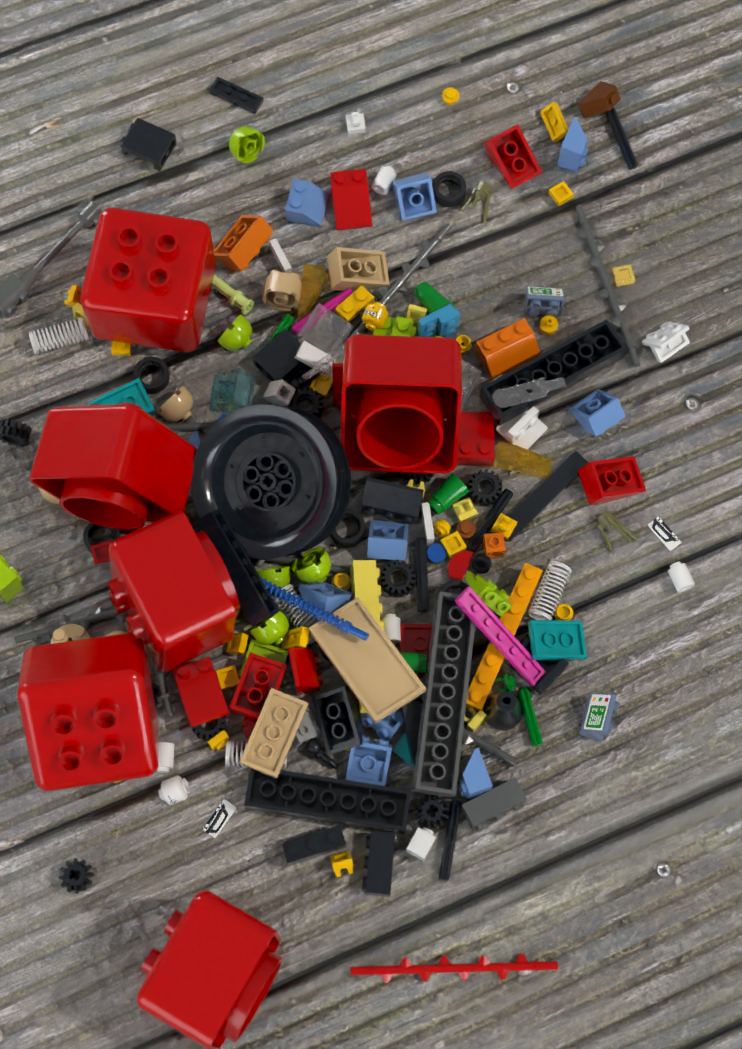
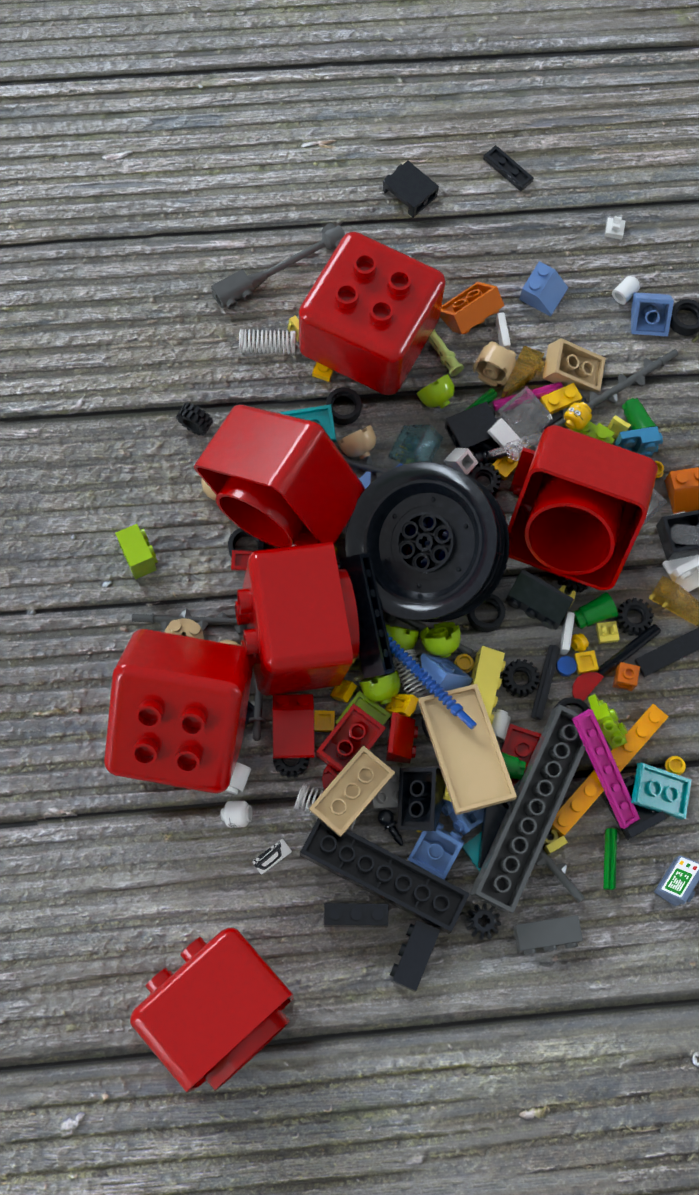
camera: 15 degrees right, 0 degrees up
black gear [58,858,94,894] -> none
yellow tile [64,285,82,307] -> none
yellow plate [208,730,230,752] -> none
lime cylinder [229,126,265,164] -> none
red slope [330,169,372,231] -> none
yellow tile [330,851,353,877] -> none
red plant [351,954,558,983] -> none
medium blue slope [367,520,409,562] -> none
white brick [406,827,436,861] -> none
black axle [439,800,462,881] -> none
red slope [457,412,495,466] -> none
dark orange plate [457,520,476,539] -> none
medium blue slope [458,748,492,801] -> none
black tile [471,554,492,574] -> none
black cone [483,691,523,731] -> none
yellow tile [491,513,517,540] -> none
green plate [495,672,517,692] -> none
white piece [528,561,571,620] -> none

